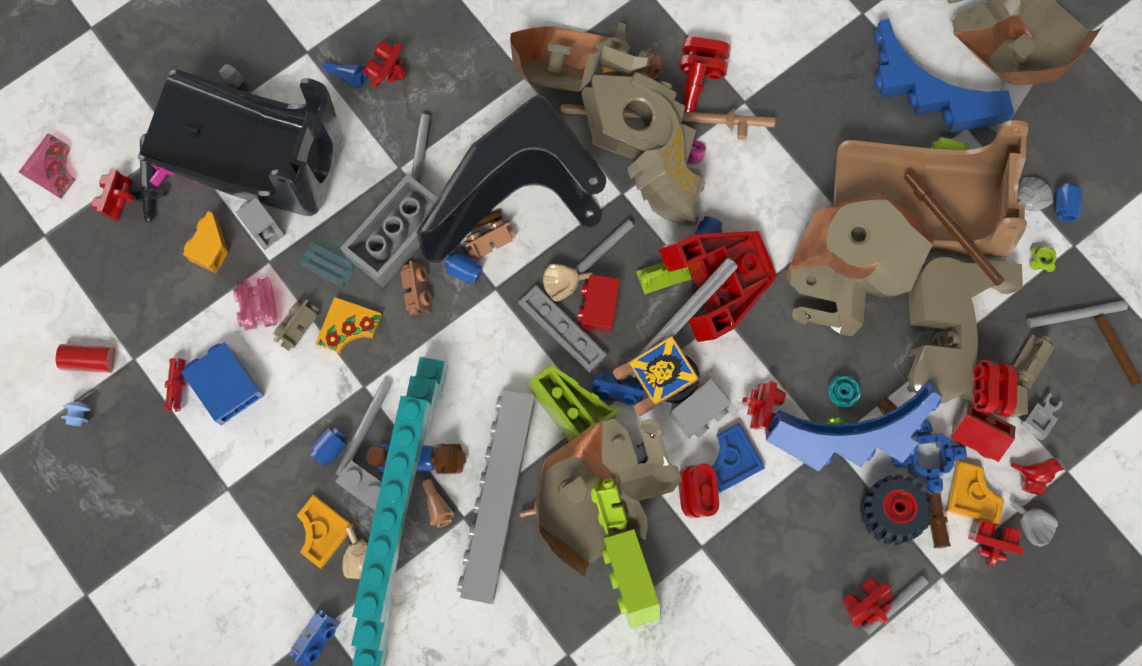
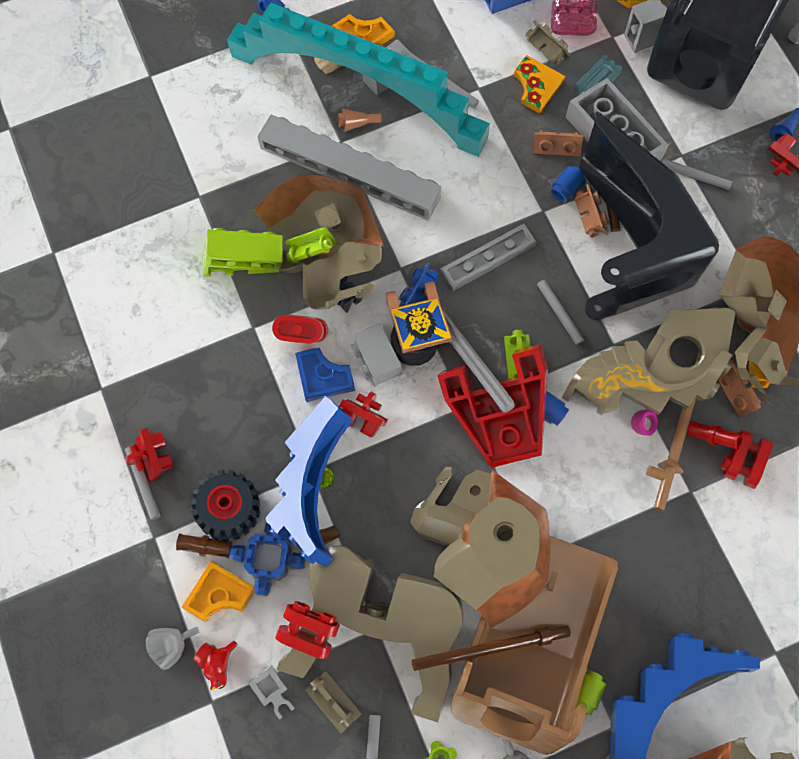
camera: 110 degrees right, 5 degrees down
blue brick [309,427,348,467] -> none
reddish brown piece [366,443,466,474] -> none
lime wedge [528,365,620,442] -> none
tan piece [543,263,593,302] -> none
red brick [577,275,620,334] -> none
teal plate [828,376,861,407] -> none
red brick [951,402,1016,462] -> none
red hips [968,519,1024,566] -> none

